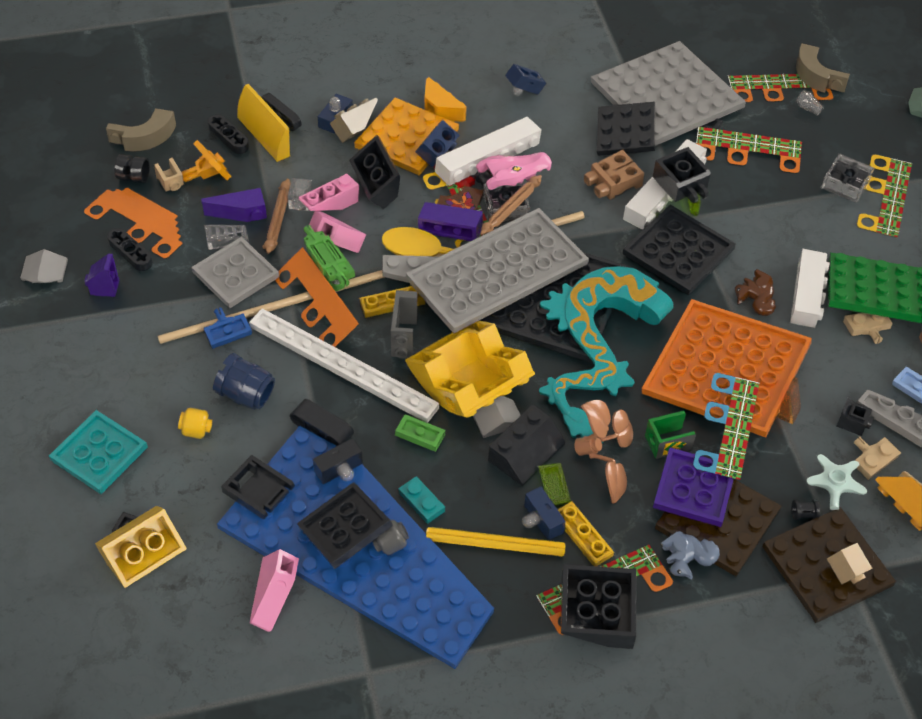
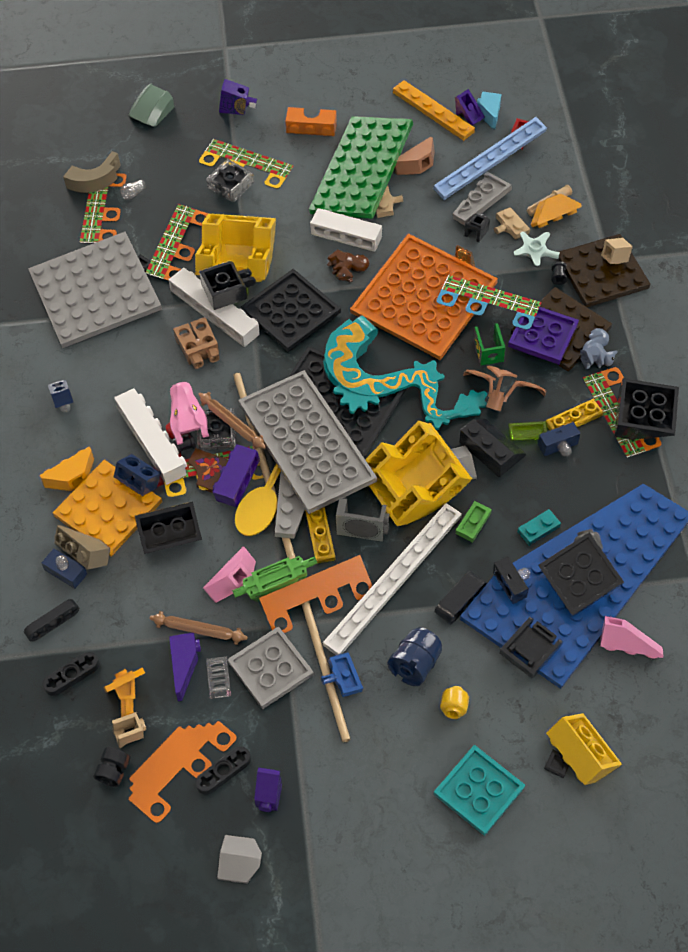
camera: 80 degrees left, 5 degrees up
dark tan arch [106,108,176,151] -> none
yellow slope [237,84,290,162] -> none
clear brick [288,178,313,211] -> none
bright pink slope [299,174,359,211] -> none
yellow axle [426,527,565,556] -> none
black plate [597,101,656,156] -> none
none -> yellow slope [195,213,276,282]

